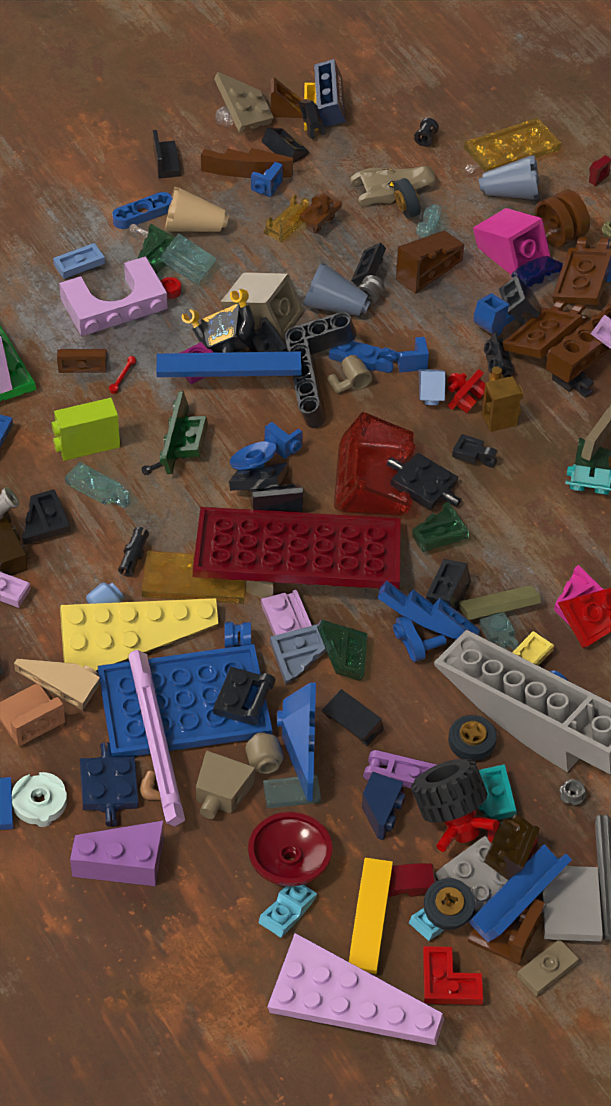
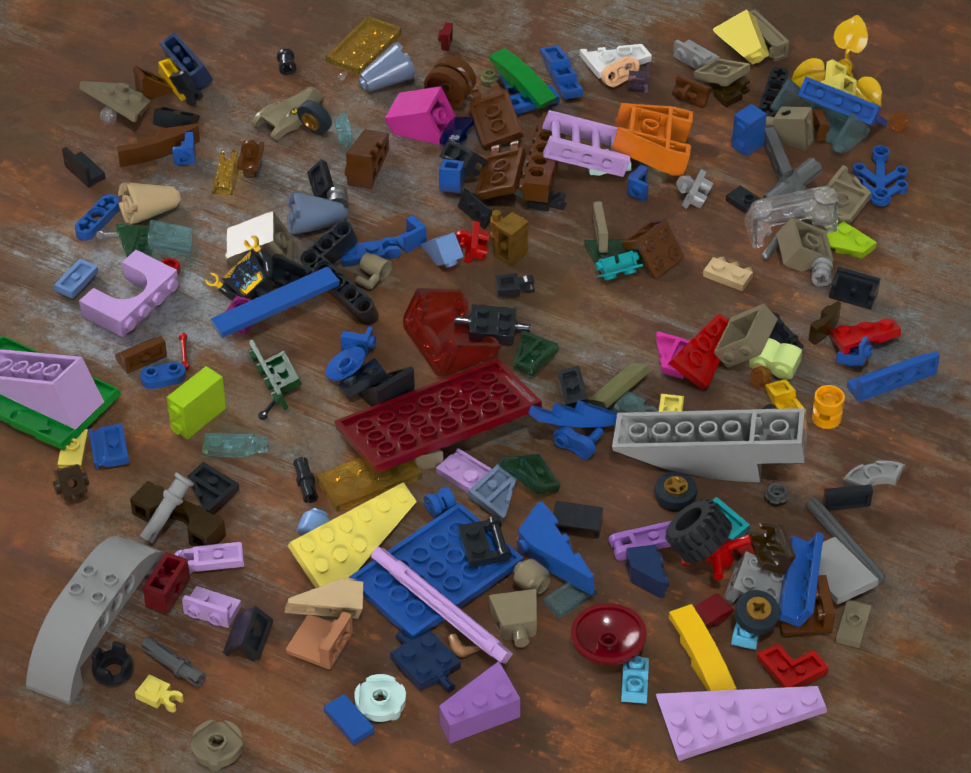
camera: 30 degrees left, 5 degrees down
none -> blue plate [140,362,186,389]

